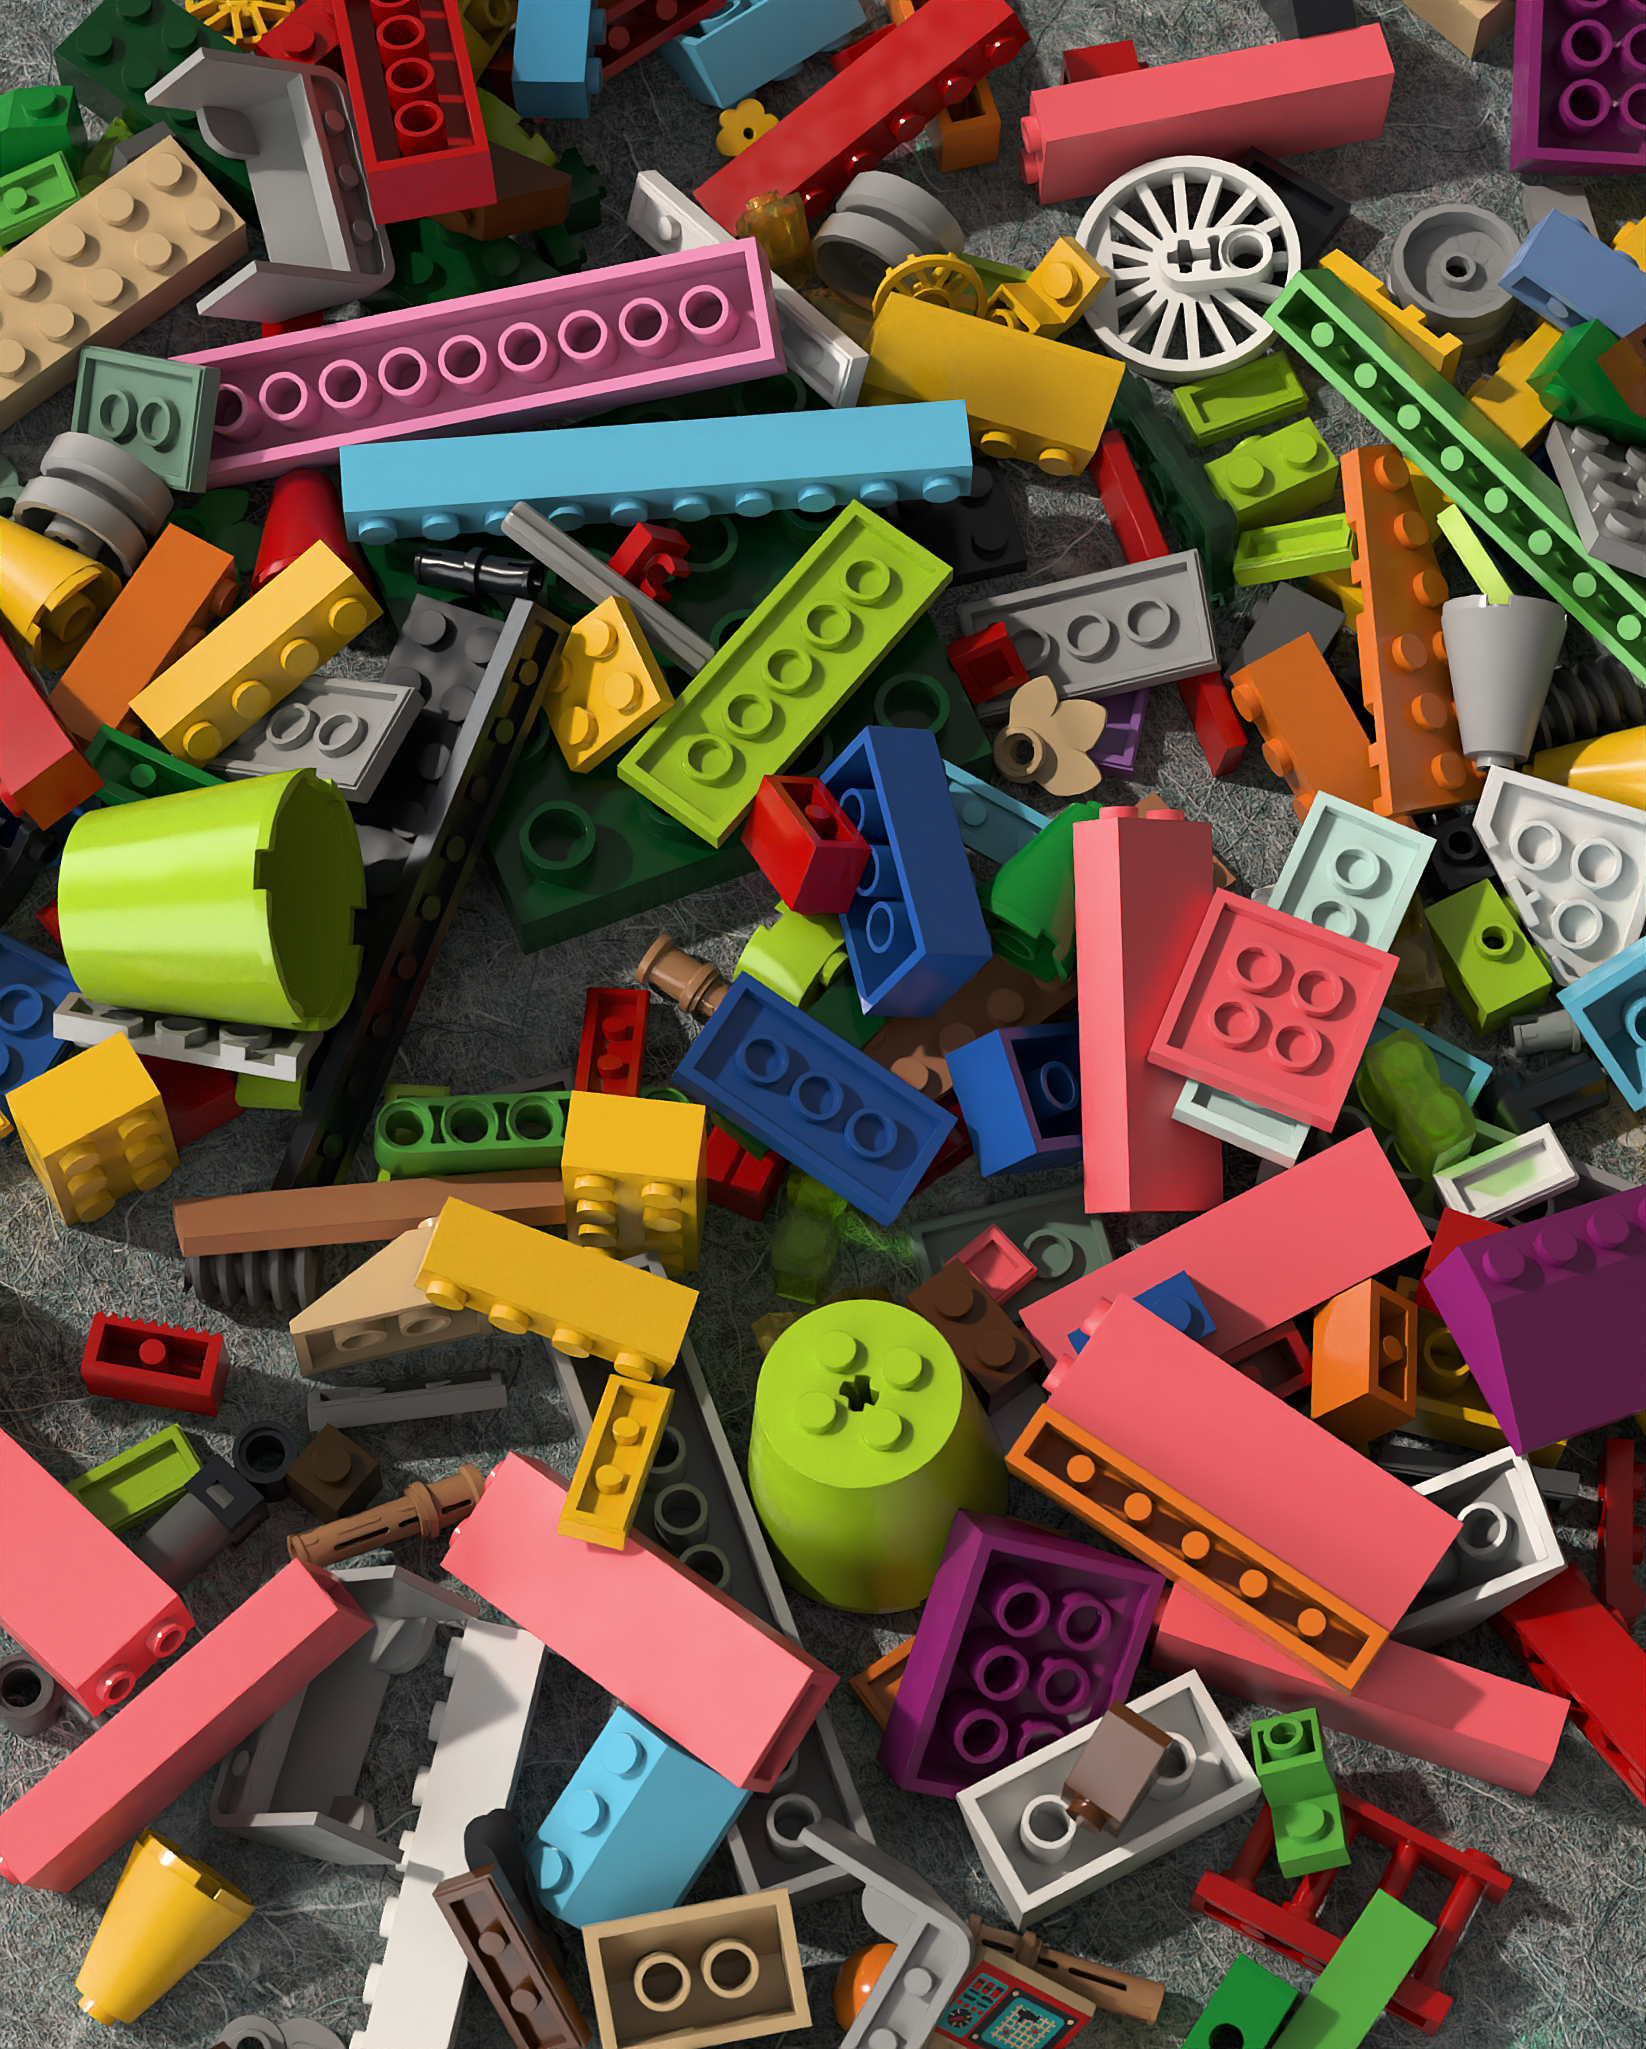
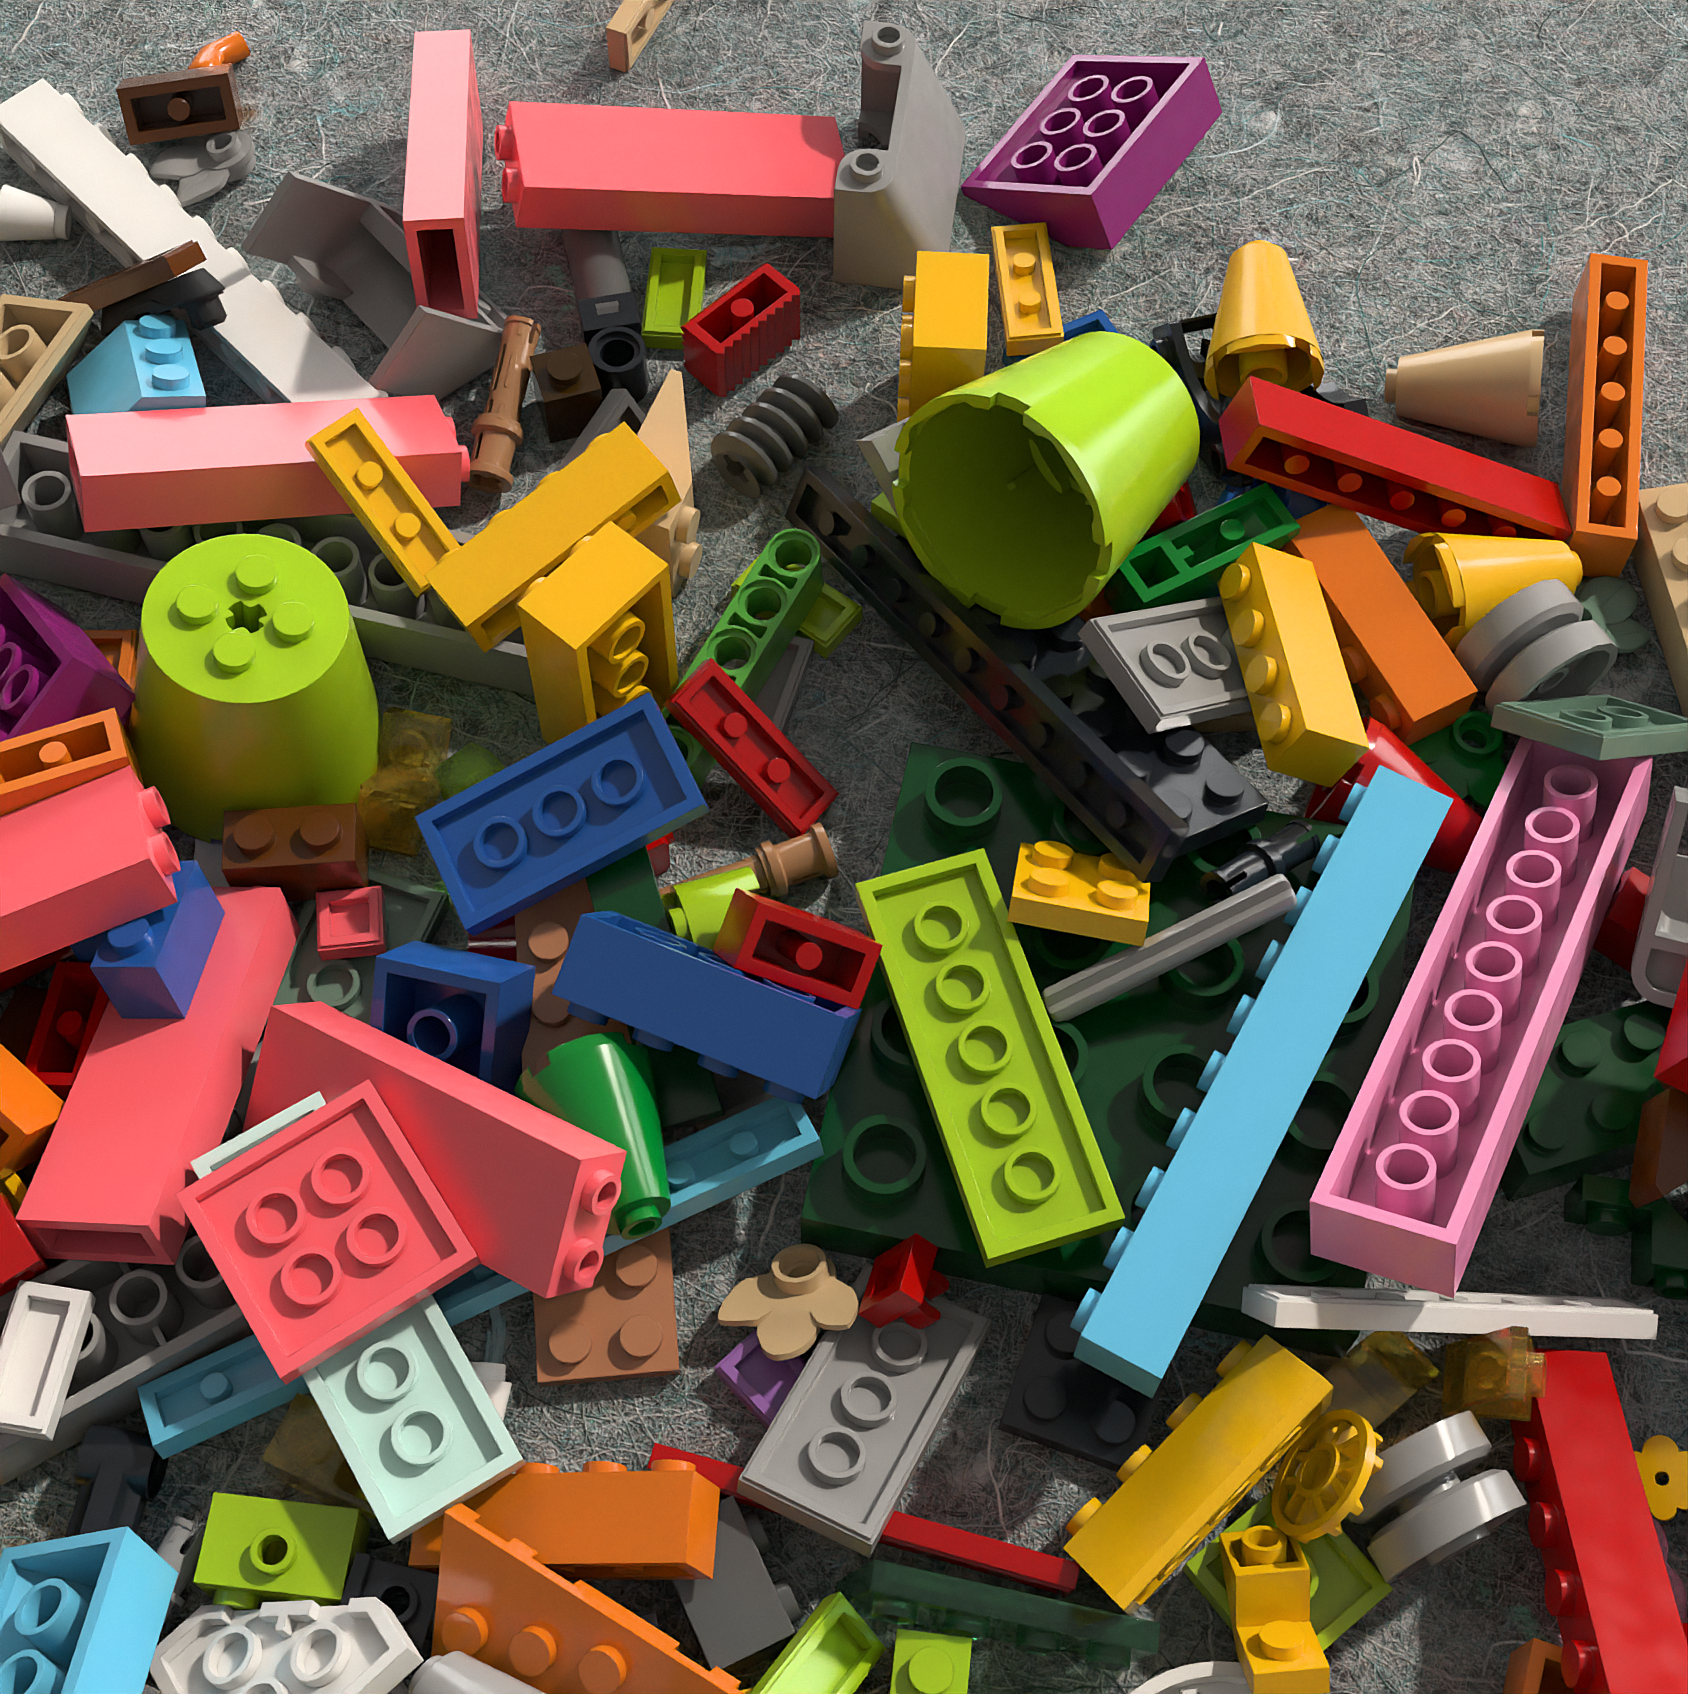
camera: 125 degrees right, 5 degrees down
yellow cone [75,1827,256,2028] -> none
nougat tile [173,1167,566,1257] -> none
red tile [607,521,691,603] -> none
clear neon green brick [1356,1028,1477,1183] -> none

